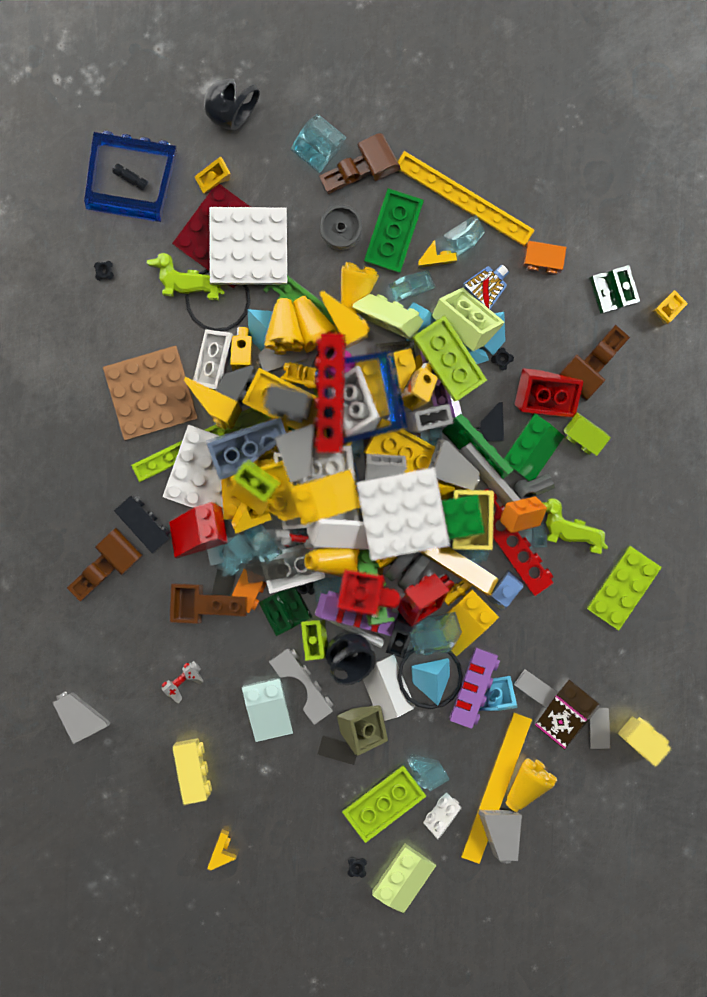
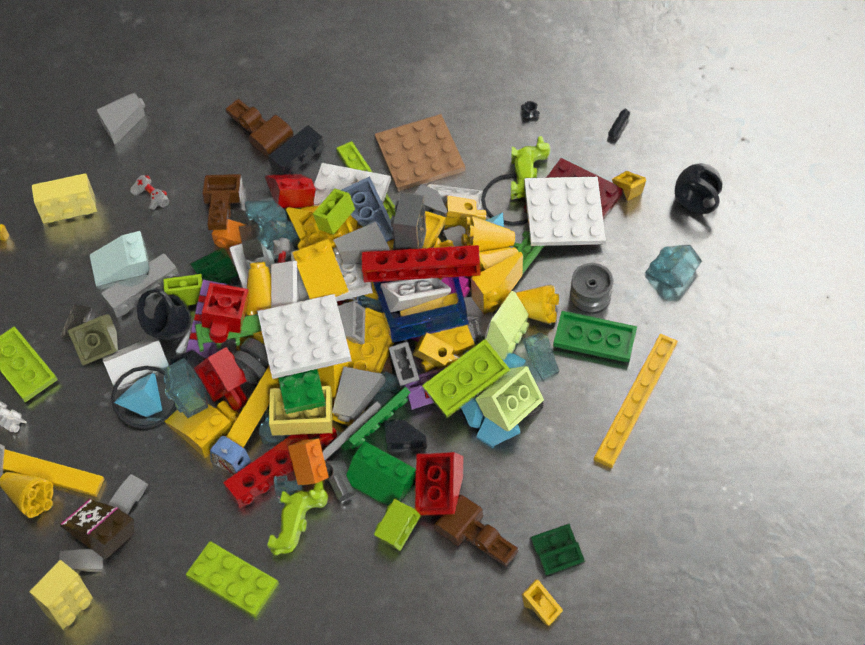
camera: 90 degrees right, 30 degrees down
clear blue windscreen [84,130,177,222] -> none
yellow slope [184,377,242,430] -> none
reddish brown plate [319,133,400,194] -> none
clear light blue slope [408,754,450,791] -> none
yellow slope [418,240,457,268] -> none
clear light blue slope [444,215,485,256] -> none
medium lavender brick [449,647,500,729] -> none
torso [462,265,509,309] -> none
medium azure slope [479,676,517,711] -> none
black plate [491,347,514,370] -> none
orange brick [523,241,567,275] -> none

